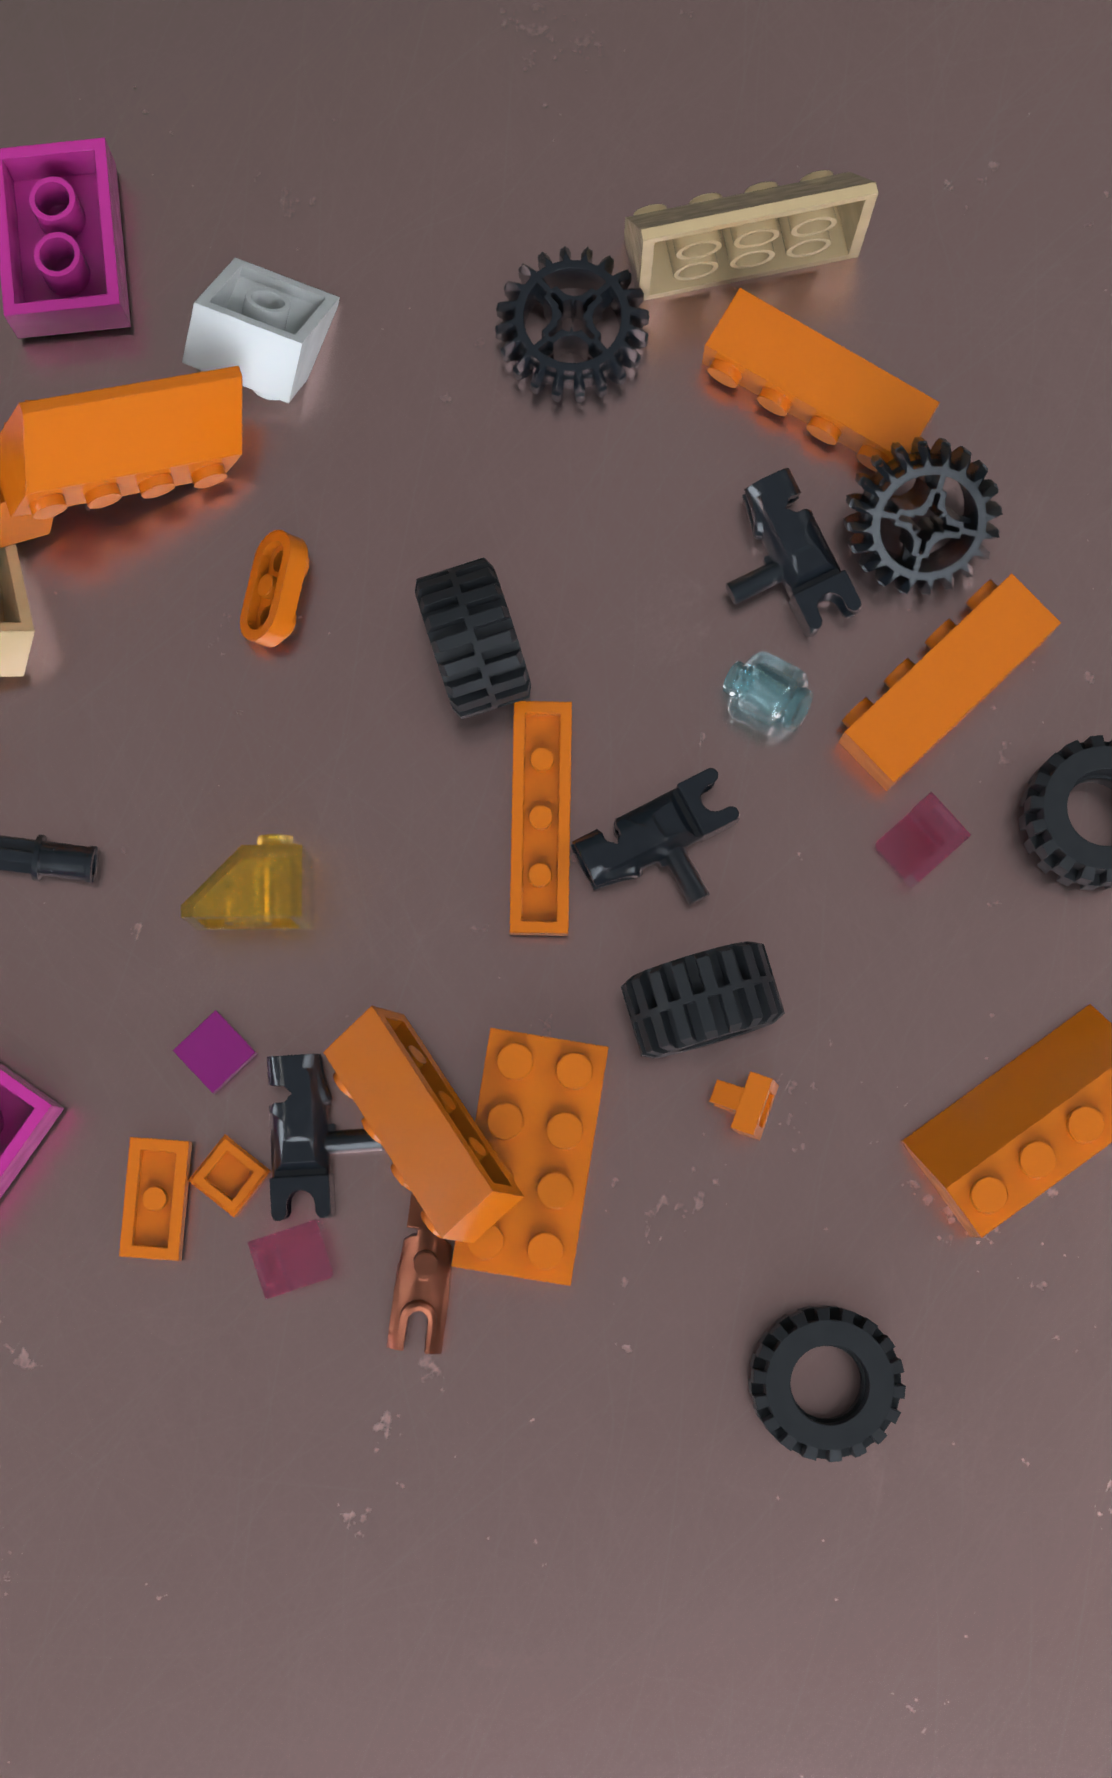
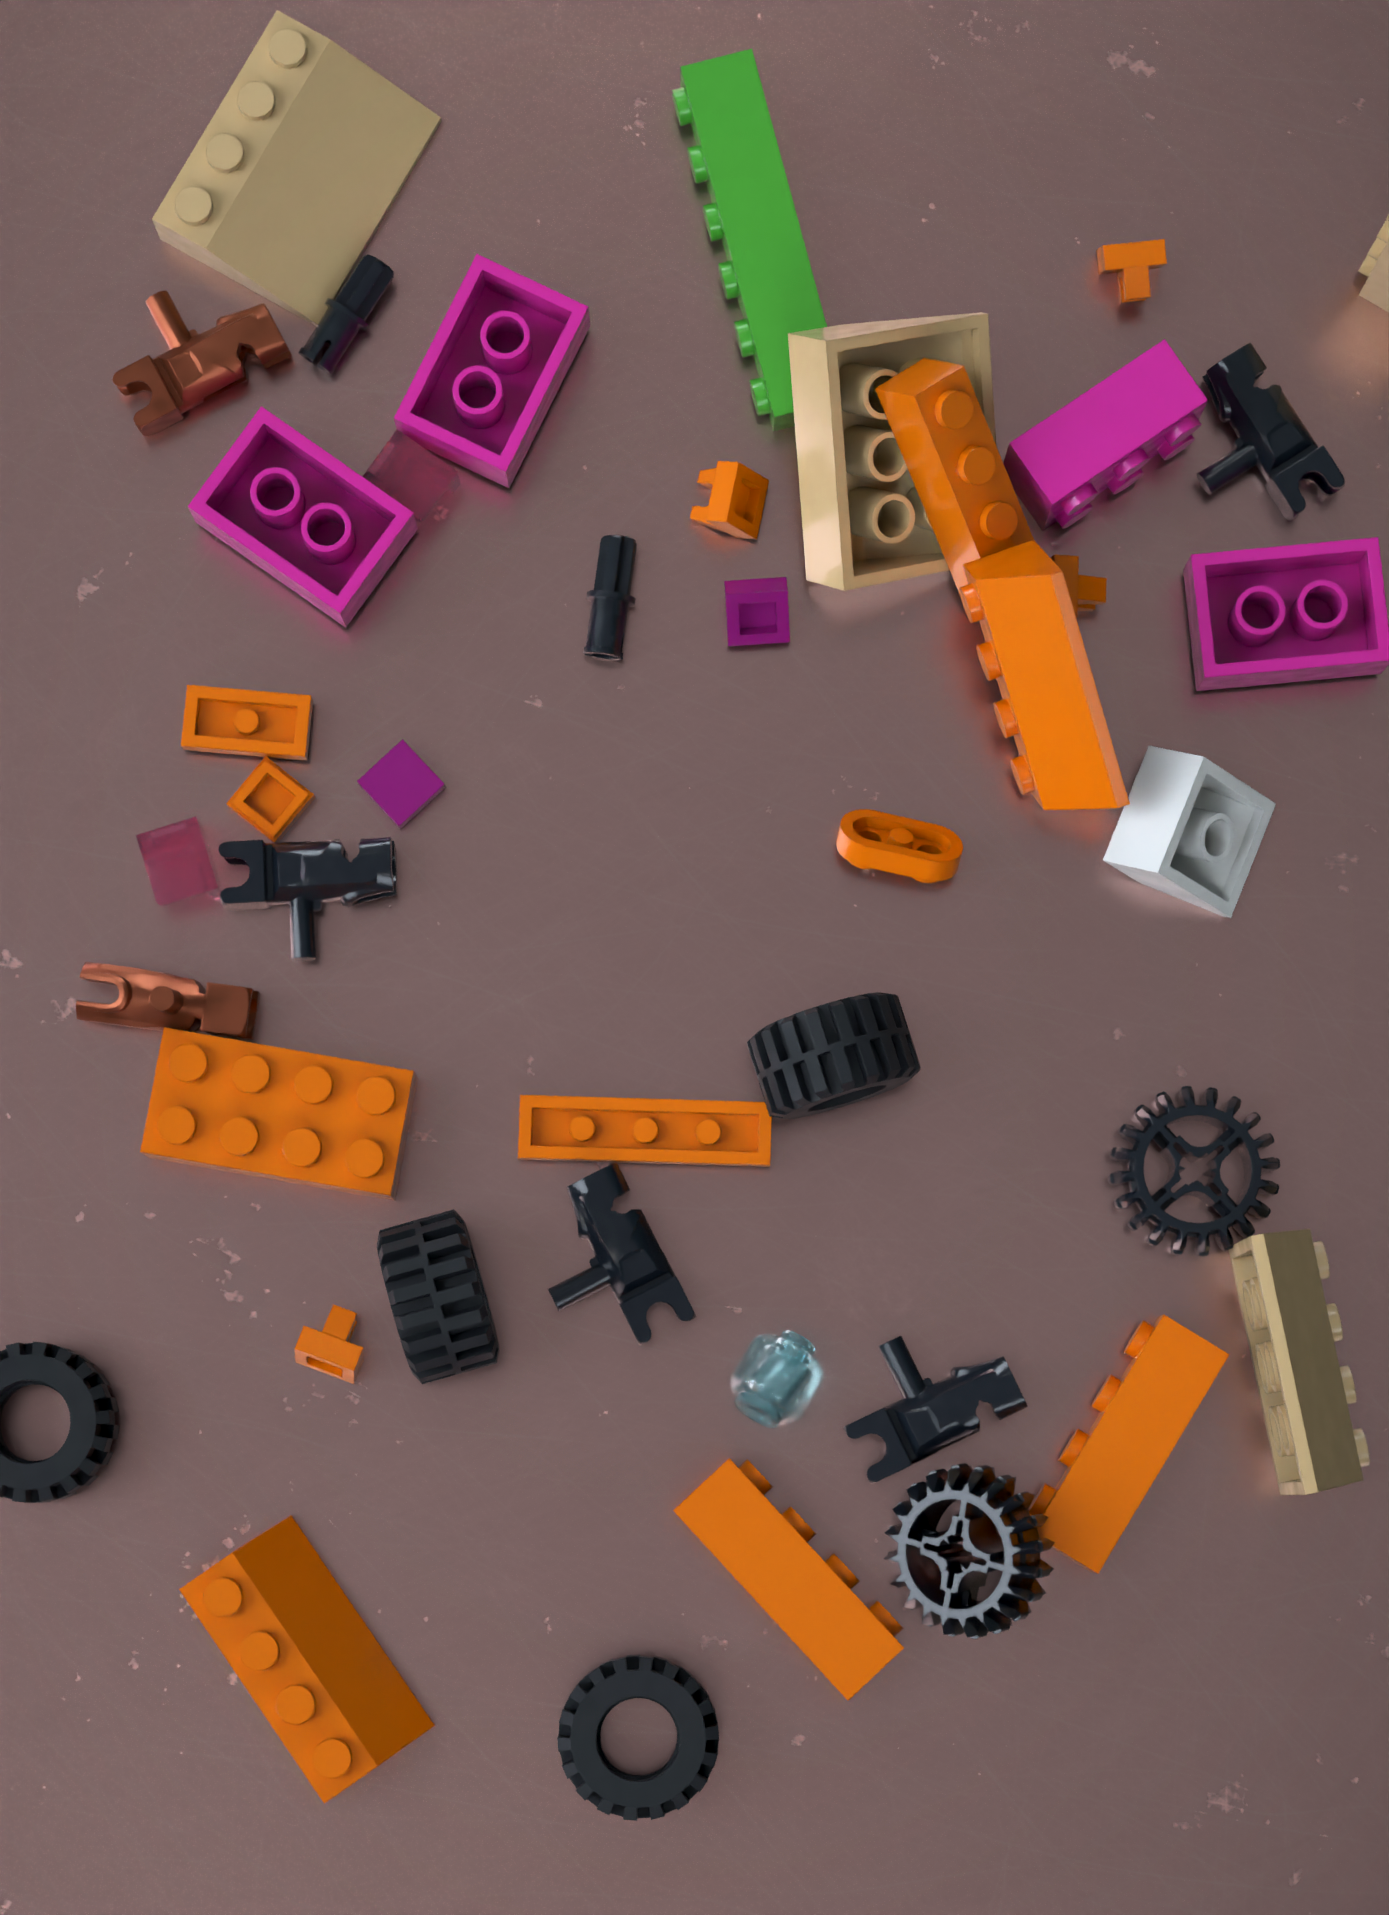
camera: 90 degrees right, 0 degrees up
clear yellow slope [181,834,313,930] -> none
orange brick [323,1006,524,1243] -> none
clear pink panel [875,792,971,889] -> none
none -> magenta plate [724,577,790,646]

